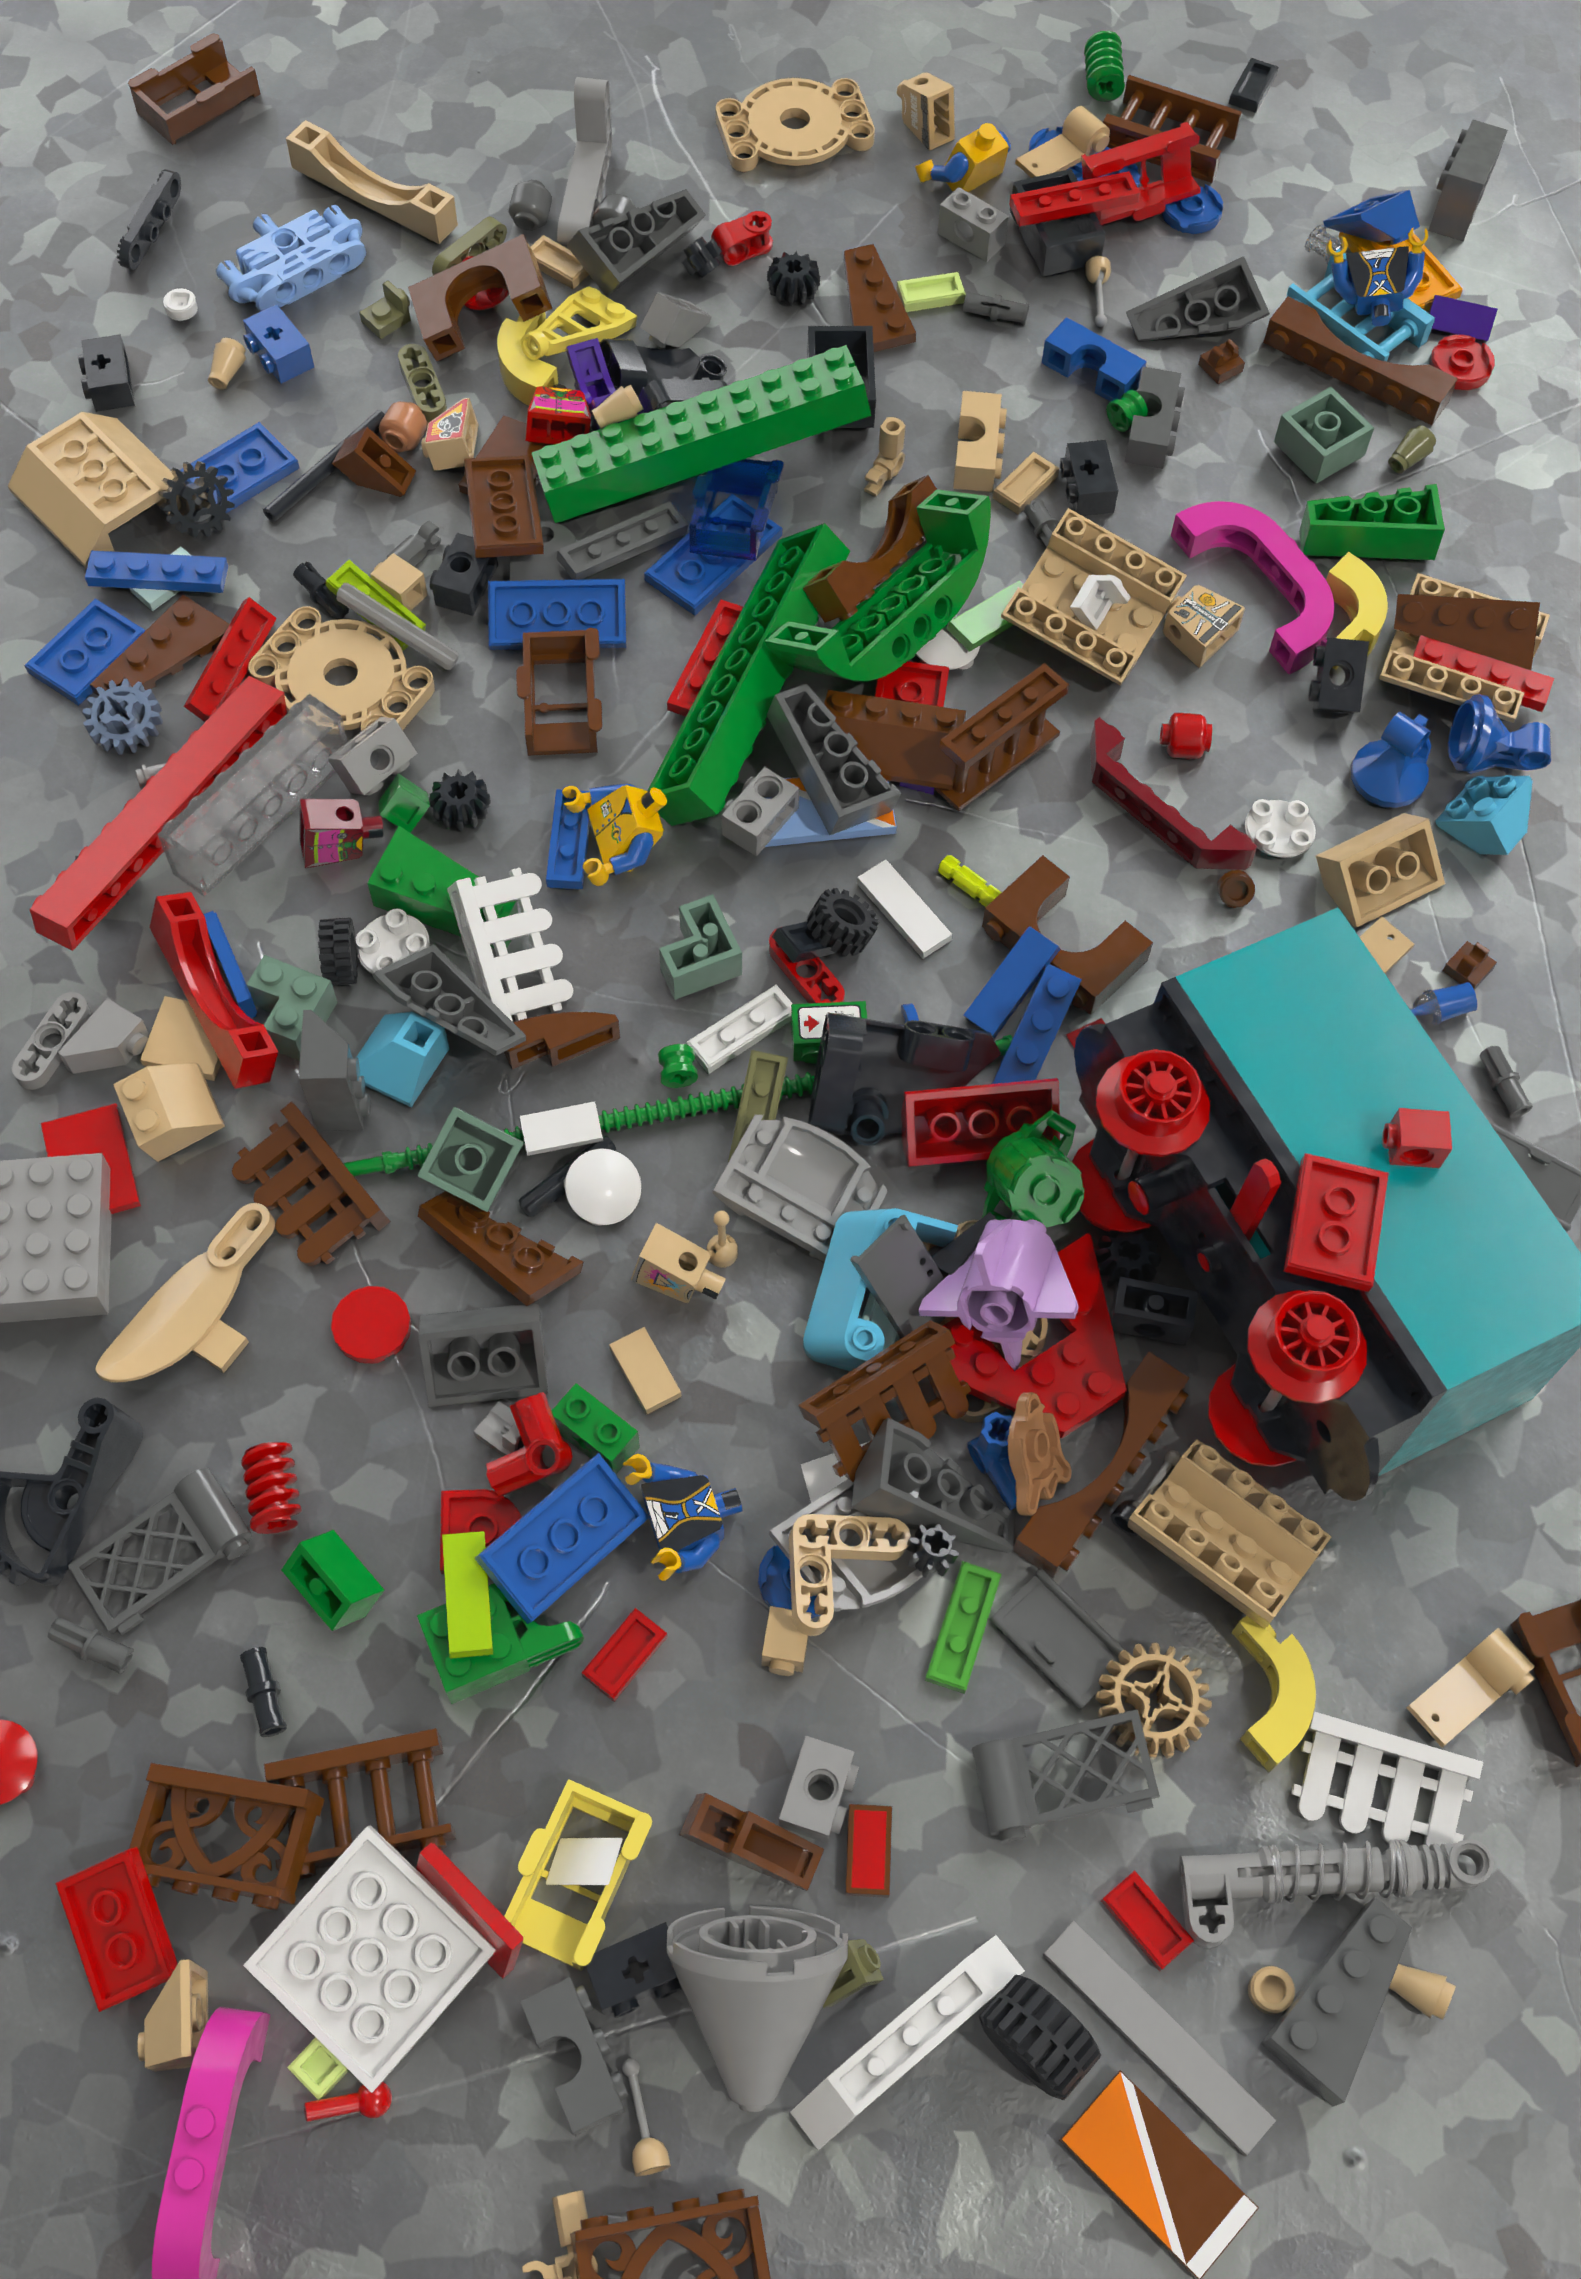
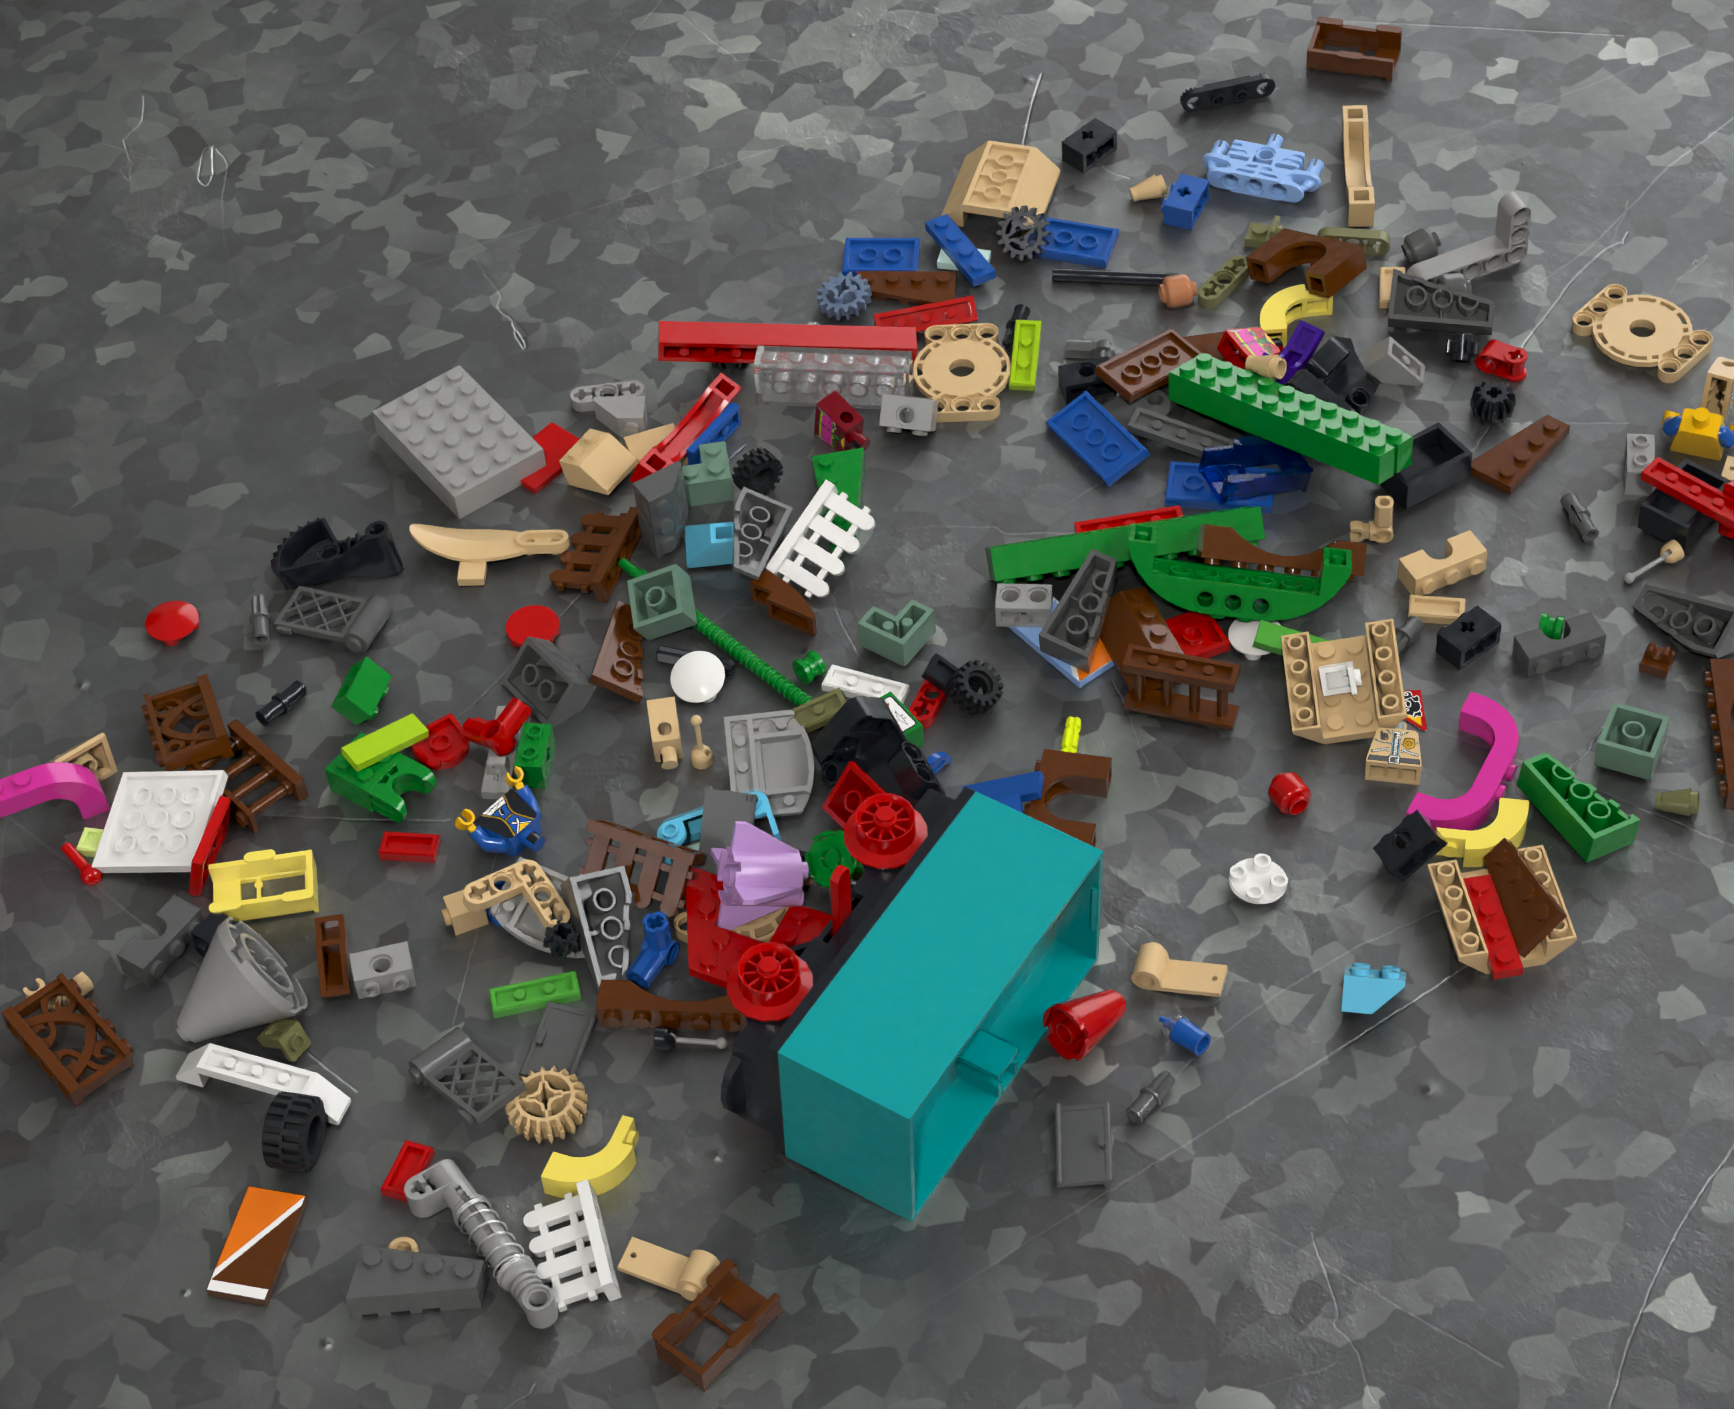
camera: 65 degrees right, 15 degrees down
red tile [55,1847,178,2012] -> none
white tile [163,289,198,321] -> none
red piece [241,1442,302,1534] -> none
reddish brown slope [332,427,416,497] -> none
light grey axle [336,583,459,670] -> none
white dish [356,909,430,974] -> none
tan brick [370,553,428,611] -> none
green panel [378,774,430,833] -> none
tan slope [422,398,479,471] -> none
black gear [429,769,491,832] -> none
blue tile [475,1453,650,1624] -> none
reddish brown piece [516,628,603,756] -> none
white tile [520,1102,603,1156] -> none
light yellow plate [521,286,637,360] -> none
blue plate [546,789,592,889] -> none
white sticker [546,1838,623,1885] -> none
torso [562,784,667,886] -> none
tan tile [609,1327,682,1415] -> none
hinge [622,2058,671,2177] -> none
red tile [845,1804,892,1898] -> none
white tile [857,860,952,959] -> none
yellowish green tile [897,272,966,312] -> none
medium nougat tile [1008,1392,1072,1516] -> none
blue arch [1042,317,1147,402] -> none
light grey tile [1043,1921,1276,2156] -> none
dark red slope [1090,717,1257,870] -> none
tan slope [1128,1439,1331,1629] -> none
reddish brown tile [1217,870,1255,908] -> none
red tile [1284,1153,1389,1292] -> none
tan slope [1316,813,1445,927] -> none
blue piece [1351,711,1432,808] -> none
brick [1382,1108,1452,1168] -> none
tan cone [1389,1964,1456,2020] -> none
reddish brown tile [1443,941,1497,990] -> none
blue piece [1448,694,1551,774] -> none

